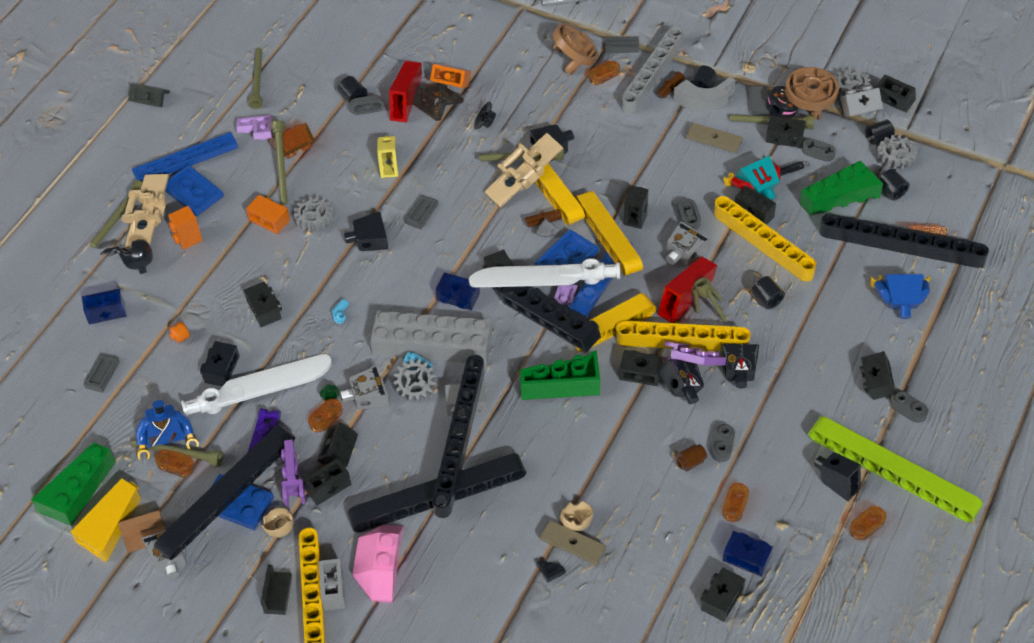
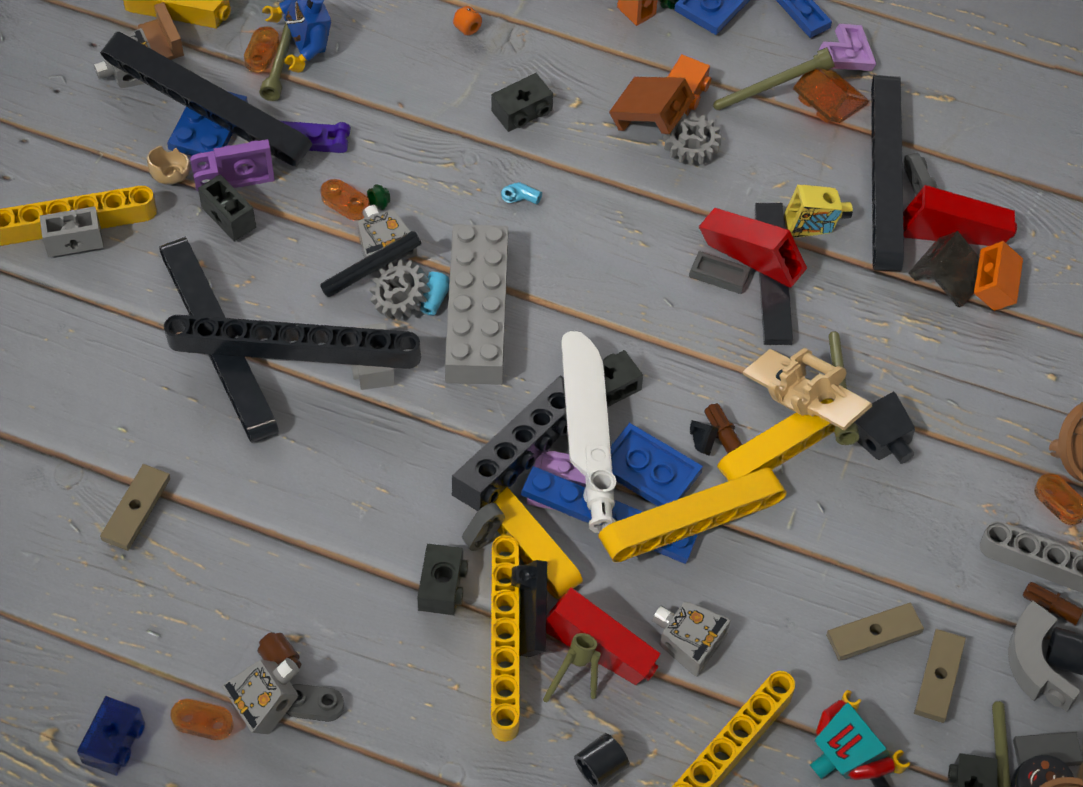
camera: 80 degrees right, 5 degrees up
white piece [181,354,332,417] -> none
black brick [200,341,240,386] -> none
olive piece [249,48,263,109] -> none
pearl dark grey panel [261,564,292,615] -> none
pearl dark grey panel [317,422,358,467] -> none
black piece [338,76,368,103] -> none
black torso [344,212,389,251] -> none
bright pink wedge [352,525,404,603] -> none
clear blue brick [436,272,480,311] -> none
black piece [474,101,496,129] -> none
green wedge [520,350,600,400] -> none
black tile [537,561,566,583] -> none
tan hair [560,501,594,531] -> none
pearl dark grey brick [624,185,649,229] -> none
black torso [657,359,704,405] -> none
medium lavender plate [663,341,726,365] -> none
dark grey plate [678,198,701,230] -> none
pearl dark grey brick [700,567,746,622] -> none
black torso [720,344,759,389] -> none
pearl dark grey brick [735,185,776,225] -> none
none -> light grey torso [221,658,299,734]
none -> black axle [320,231,421,297]
none -> dark grey beam [462,503,505,551]
none -> black hinge [511,560,548,657]
none -> dark orange panel [609,77,695,134]
none -> red slope [698,208,807,288]
none -> black tile [754,203,793,345]
none -> dark tan tile [826,602,924,661]
none -> black beam [871,75,904,272]

